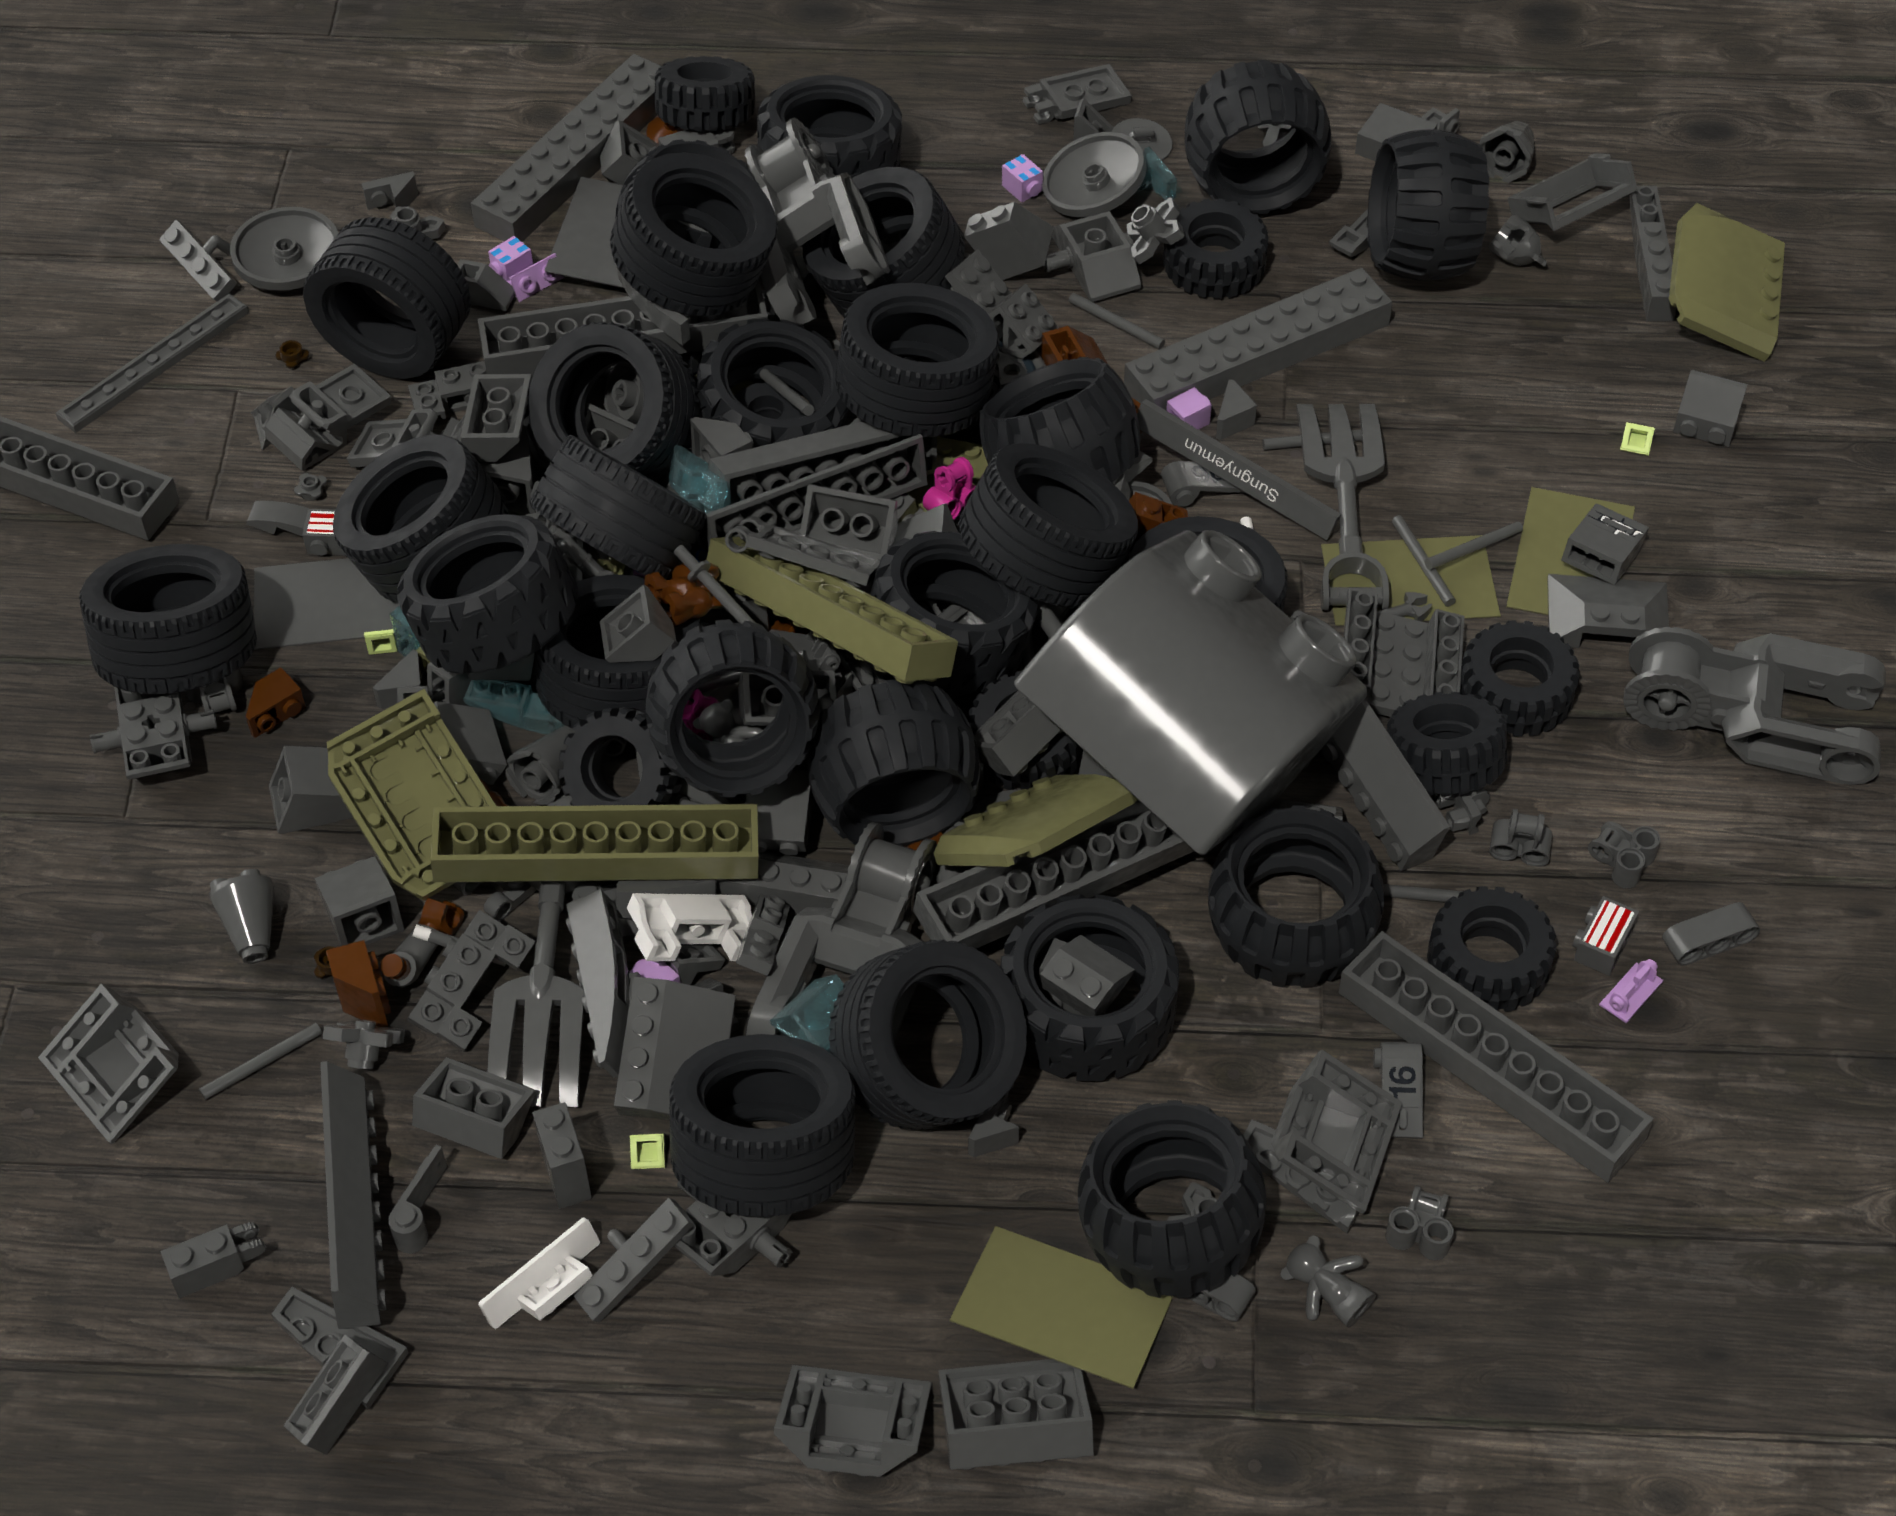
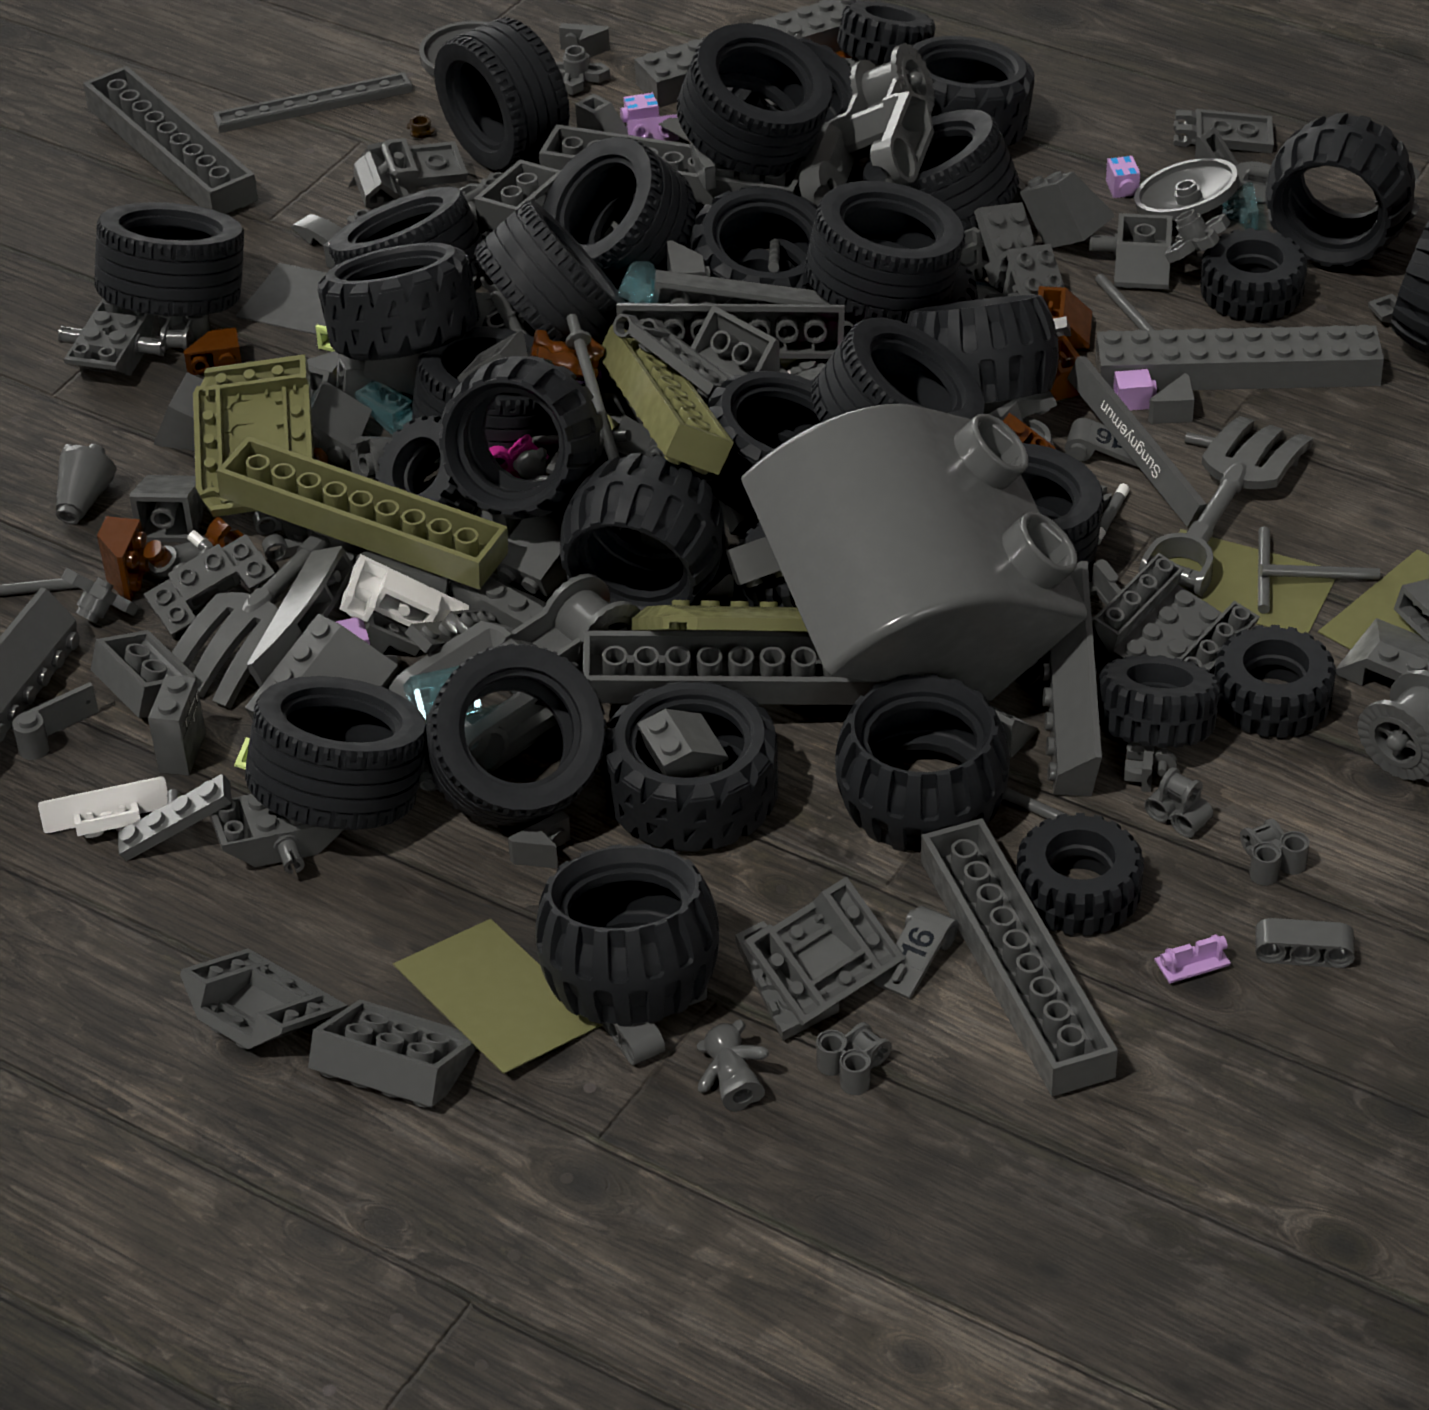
camera: 30 degrees right, 10 degrees down
plate [159,219,237,301] -> none
dark grey bar [1380,592,1432,622] -> none
brick [1572,896,1639,976] -> none

